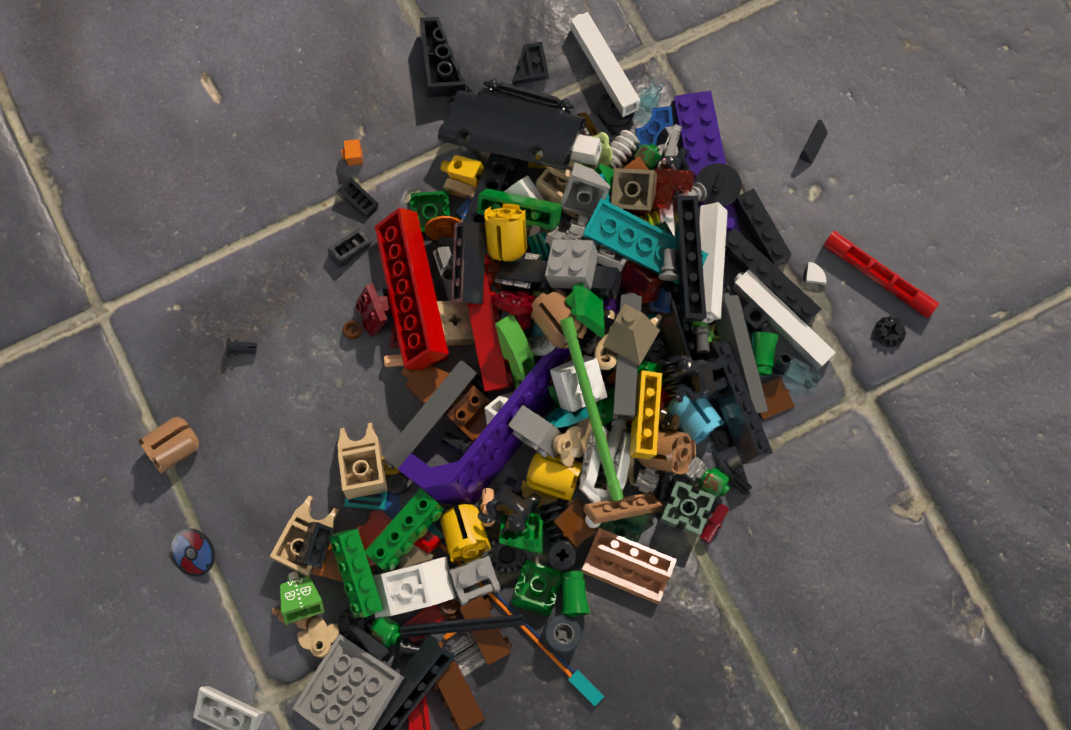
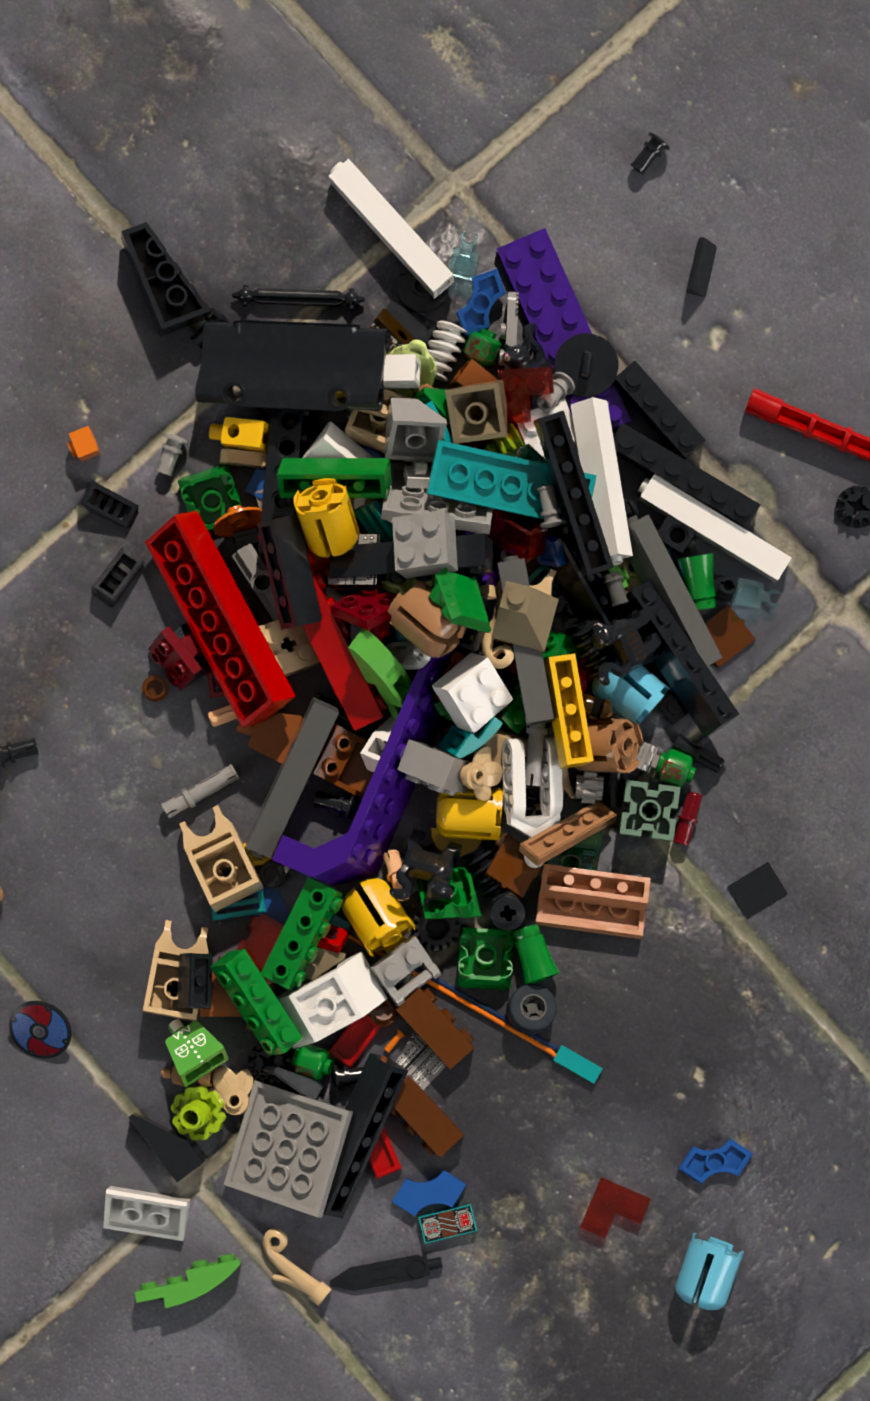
camera: 15 degrees left, 10 degrees up
black axle [400,614,524,637] -> none
black wing [513,42,549,85] -> none
bright green piece [560,317,624,501] -> none
white tile [805,262,826,285] -> none
none -> black slope [128,1113,205,1183]
none -> light grey pin [156,434,189,476]
none -> light grey pin [161,764,240,819]
none -> lime plant [171,1085,226,1141]
none -> black pin [630,132,670,175]
none -> black sticker [728,862,787,918]

